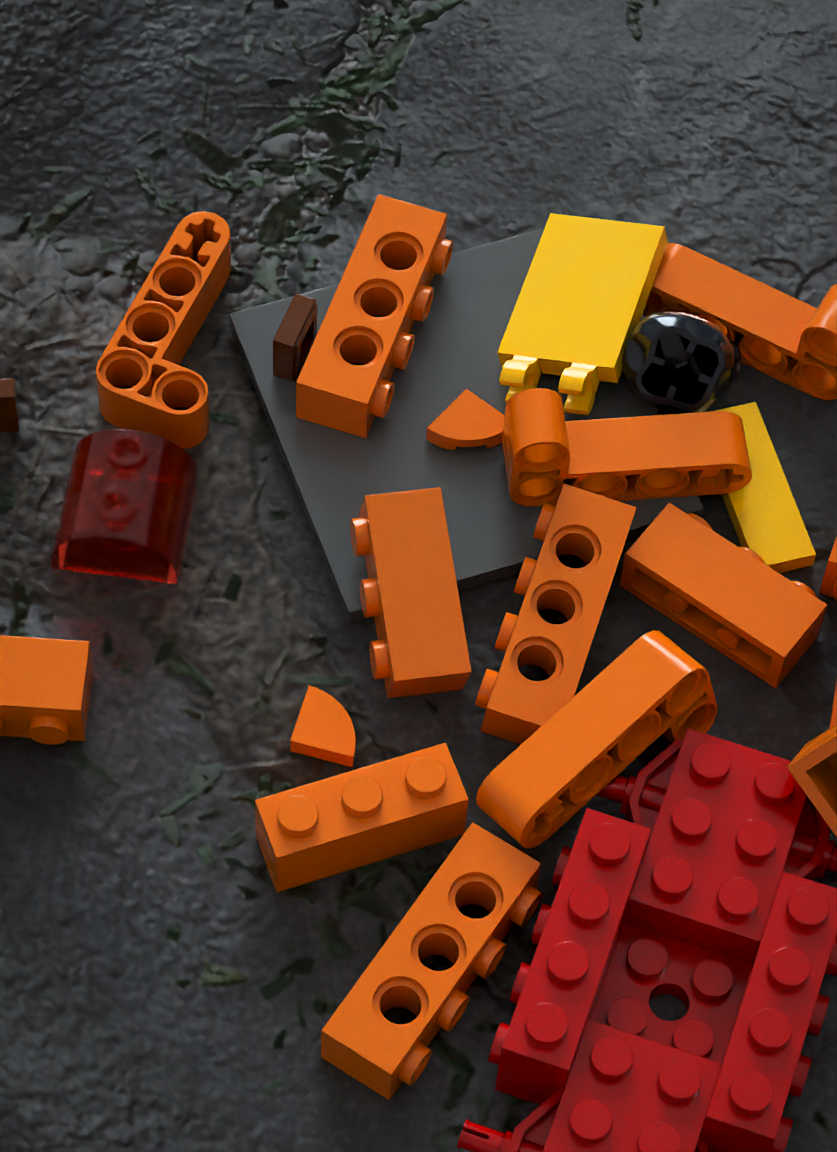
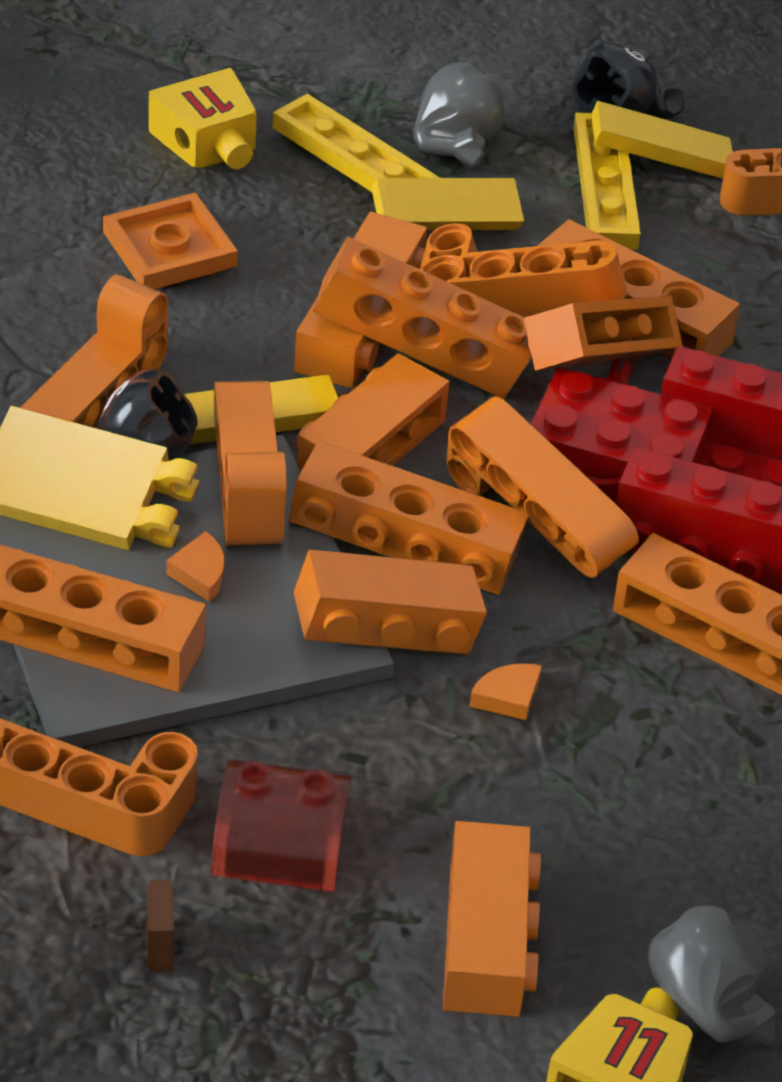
camera: 90 degrees left, 15 degrees down
orange brick [255,742,469,893] -> none
reddish brown tile [273,293,318,382] -> none

